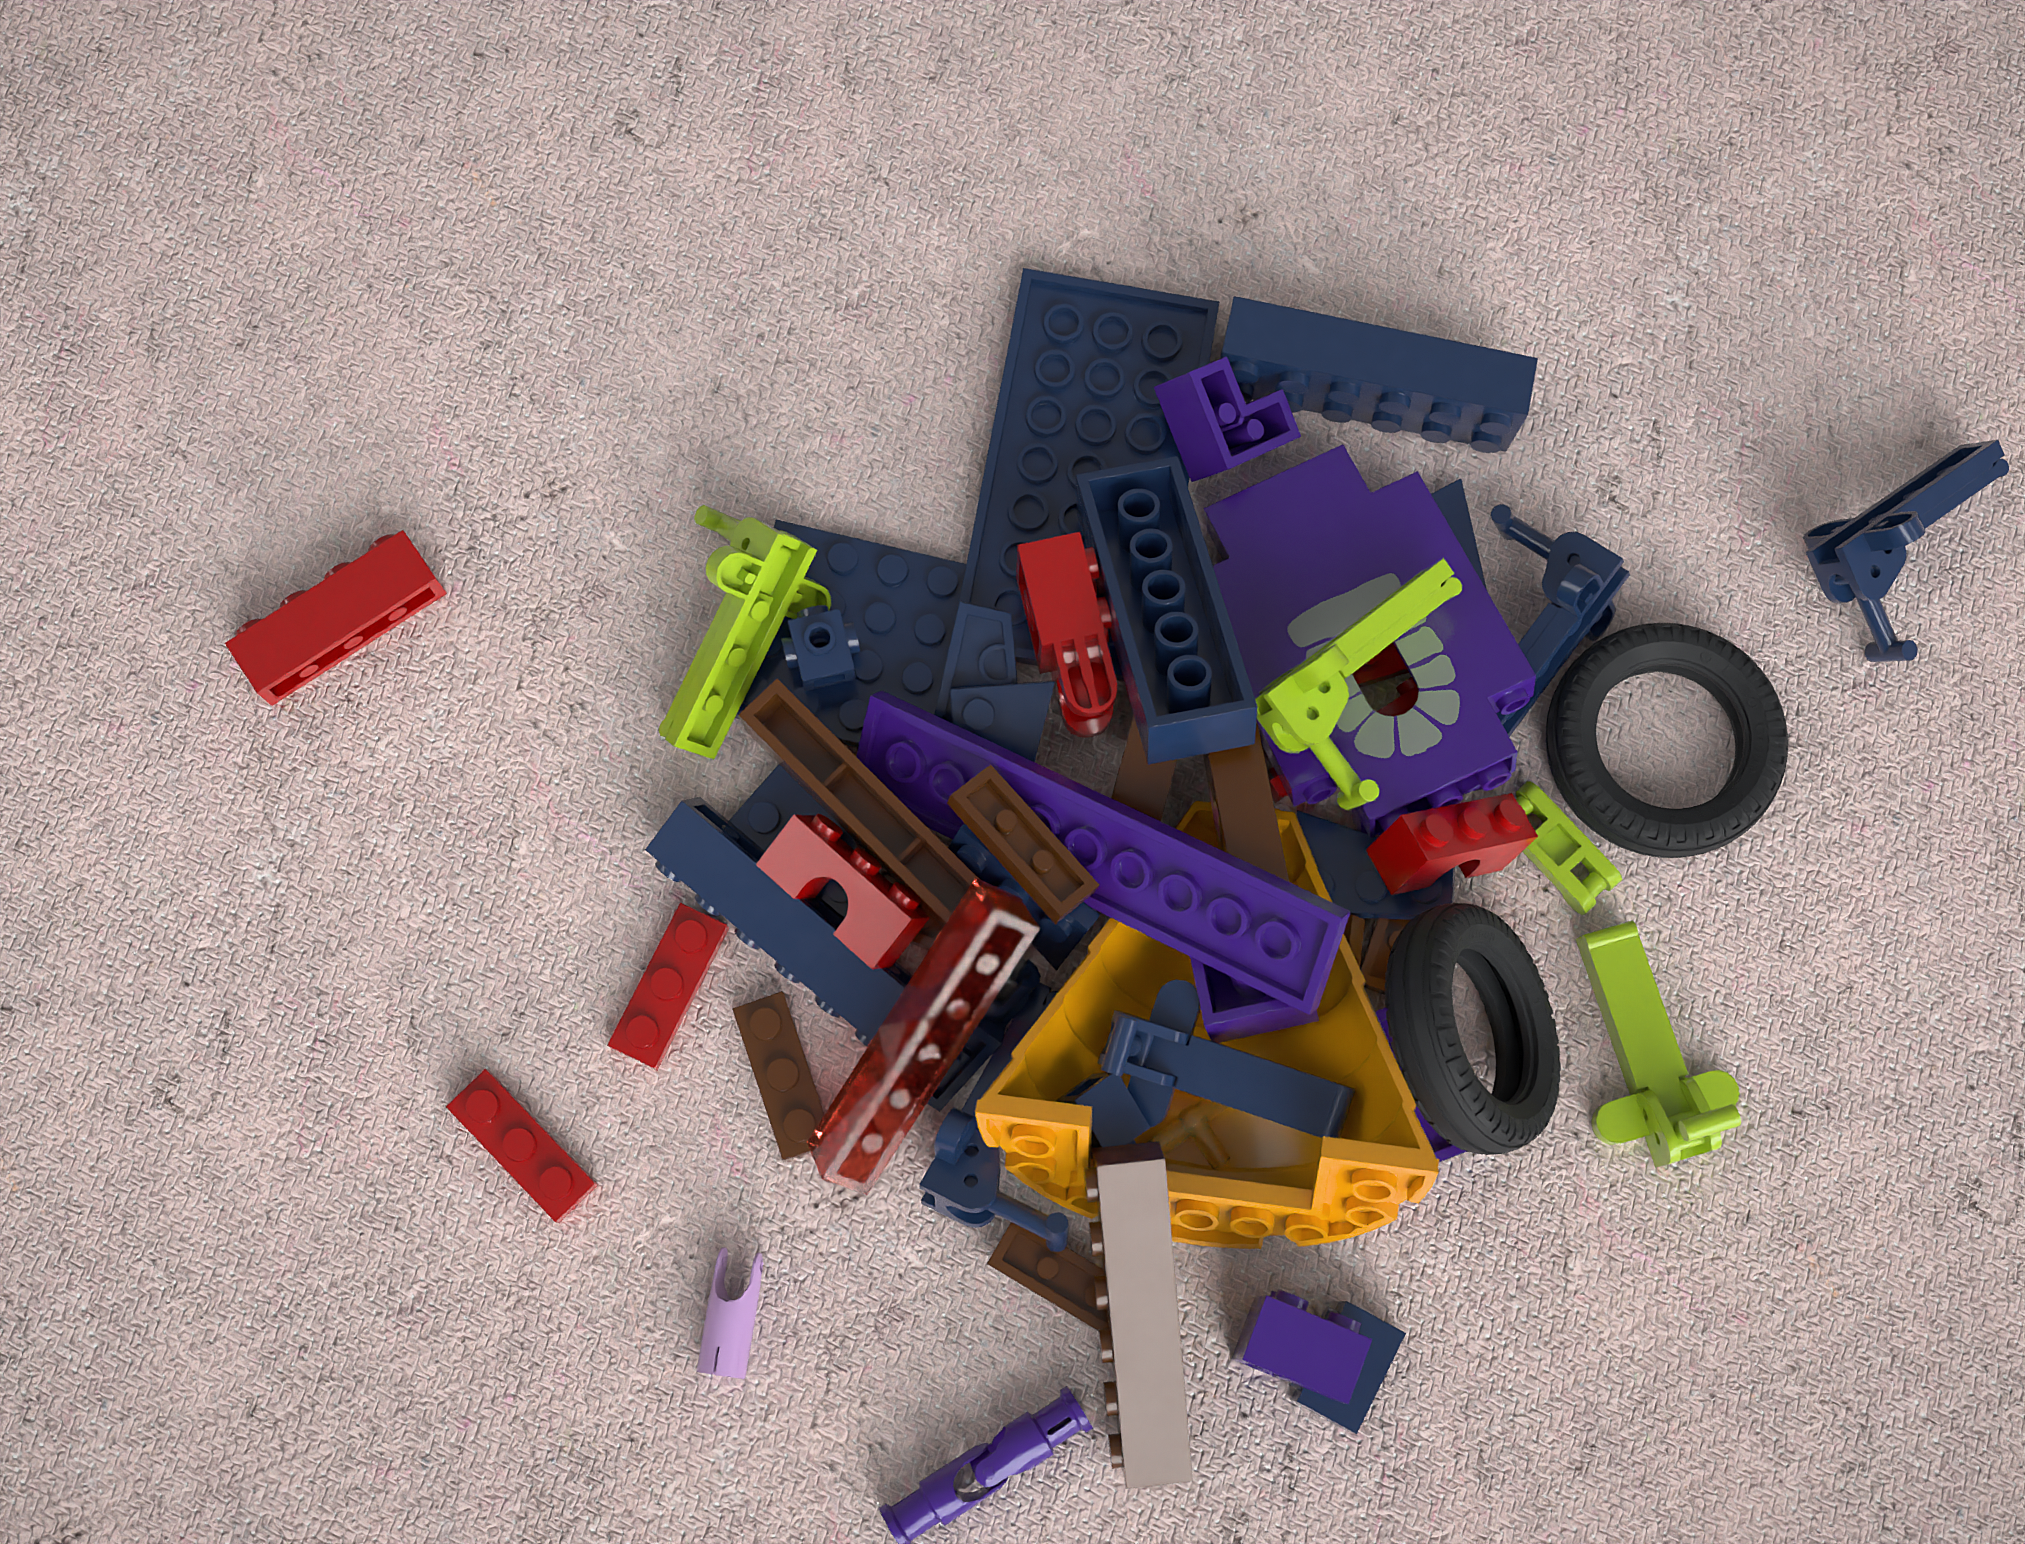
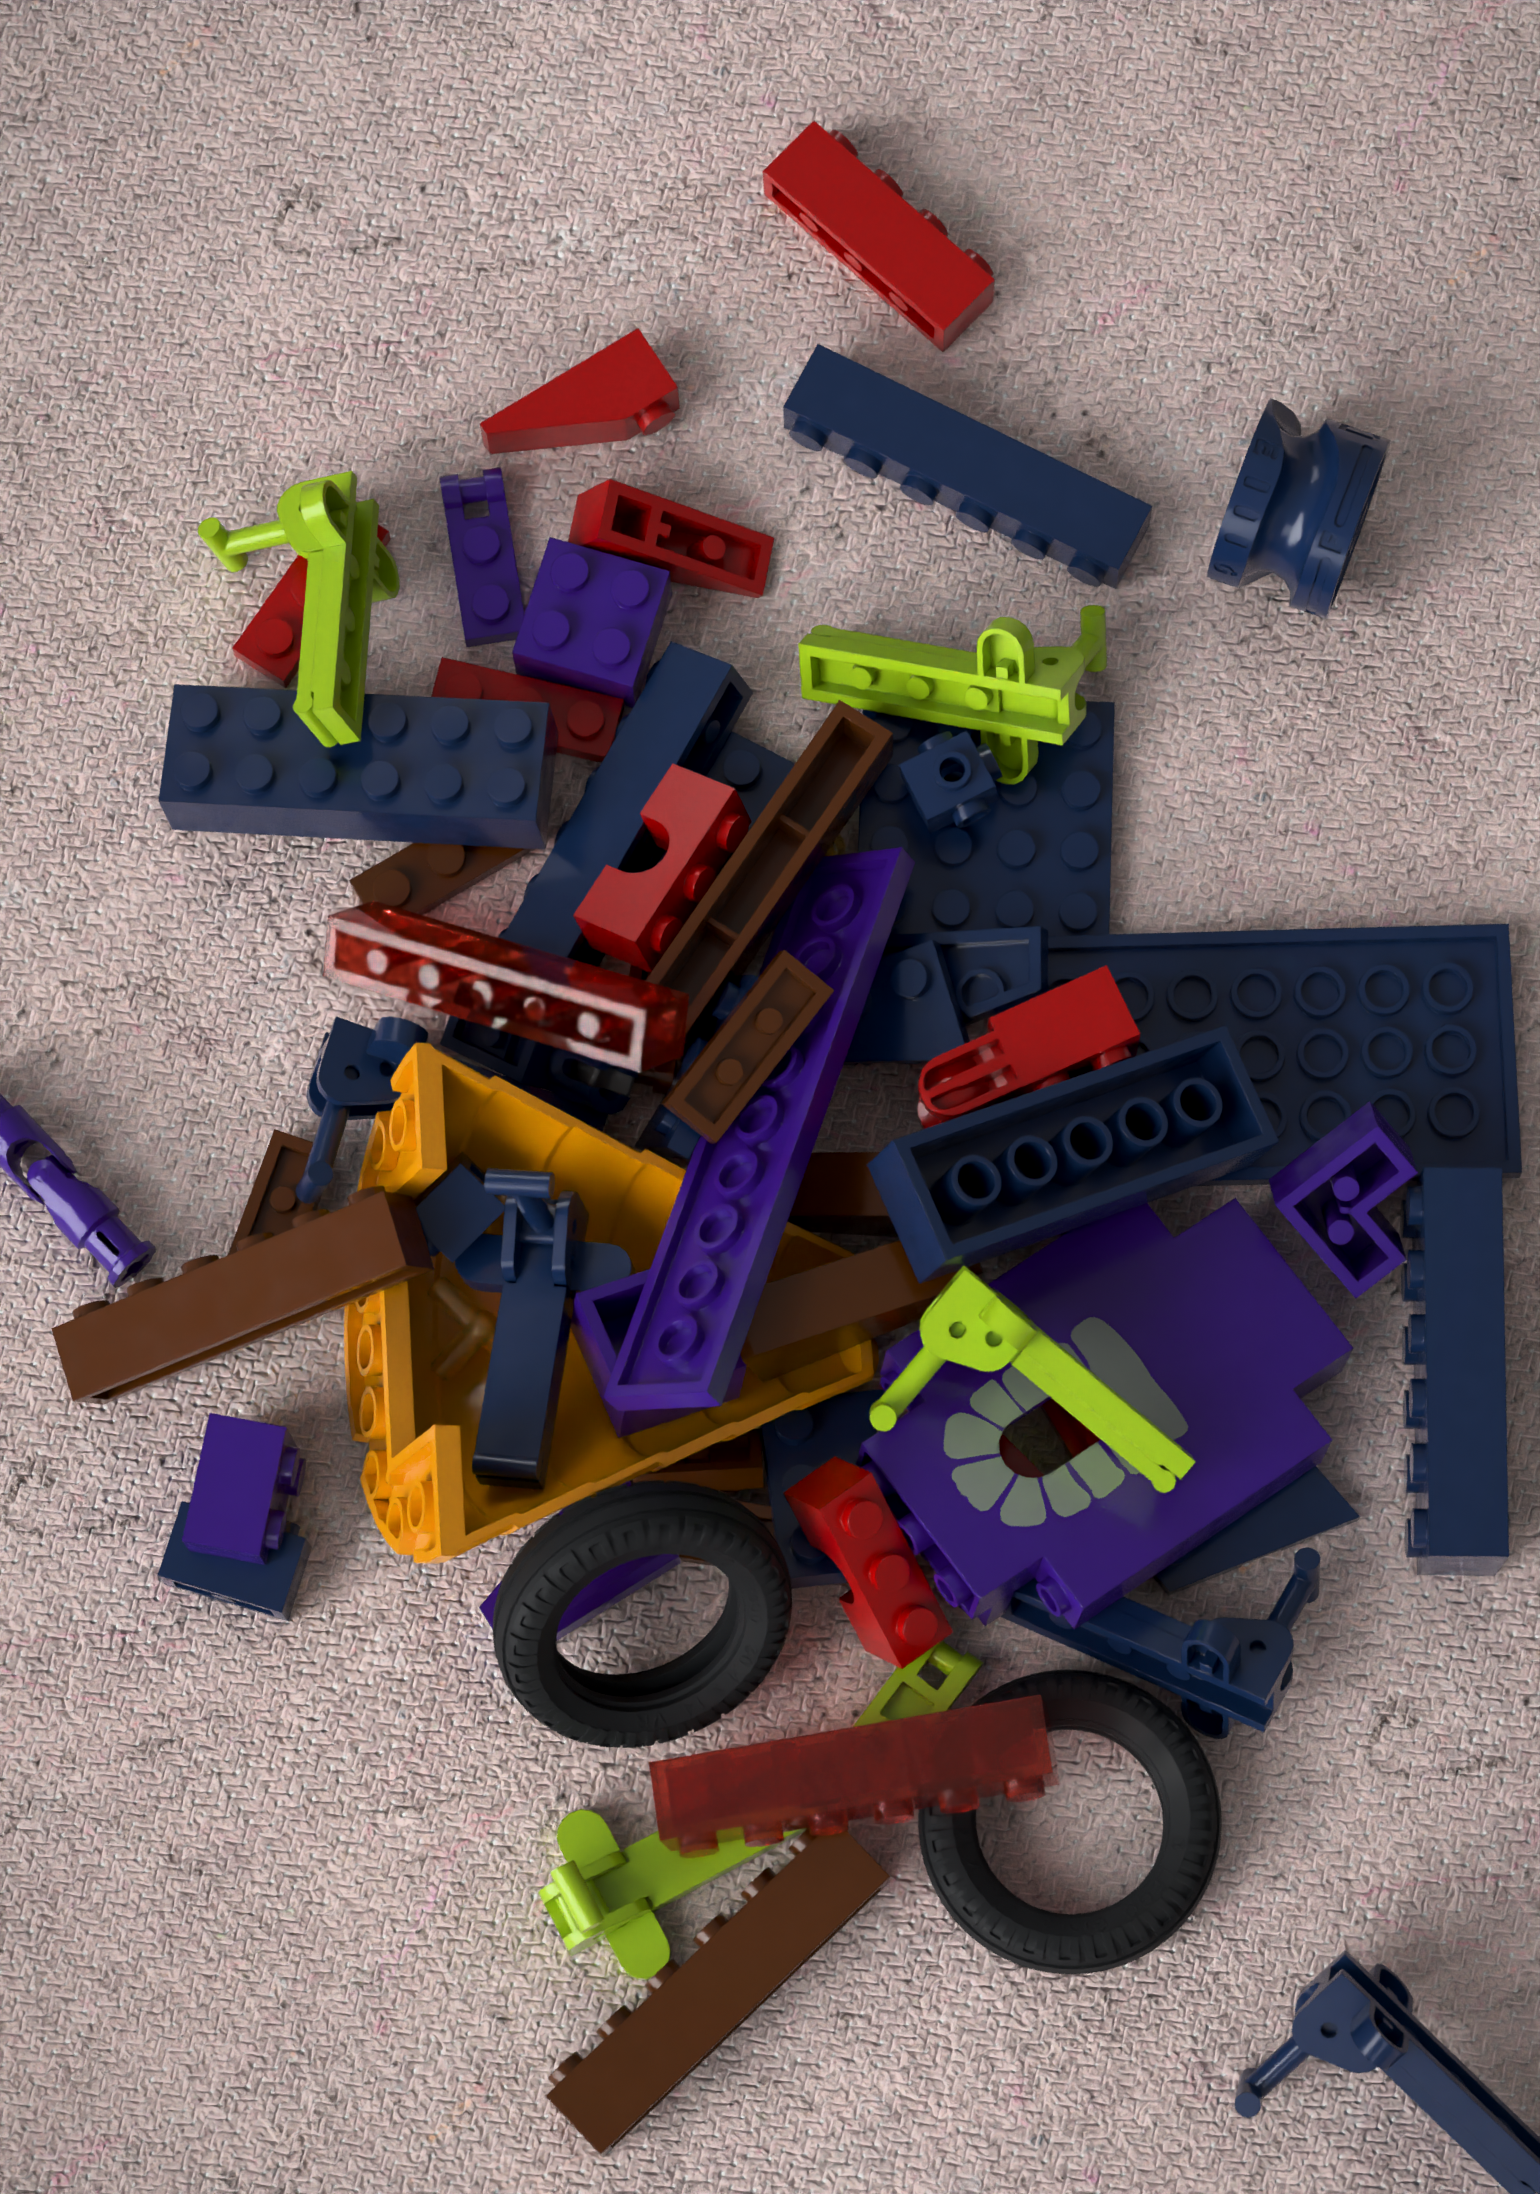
camera: 85 degrees right, 0 degrees up
lavender piece [696,1247,763,1379] -> none
none -> dark blue brick [159,684,558,849]
none -> lime piece [198,471,400,747]
none -> dark purple plate [439,467,524,648]
none -> red slope [480,328,680,454]
none -> dark purple brick [512,537,672,708]
none -> reddish brown brick [546,1819,890,2157]
none -> red slope [568,479,774,598]
none -> clear red brick [649,1694,1060,1858]
none -> dark blue brick [783,344,1152,589]
none -> dark blue piece [1207,398,1391,619]

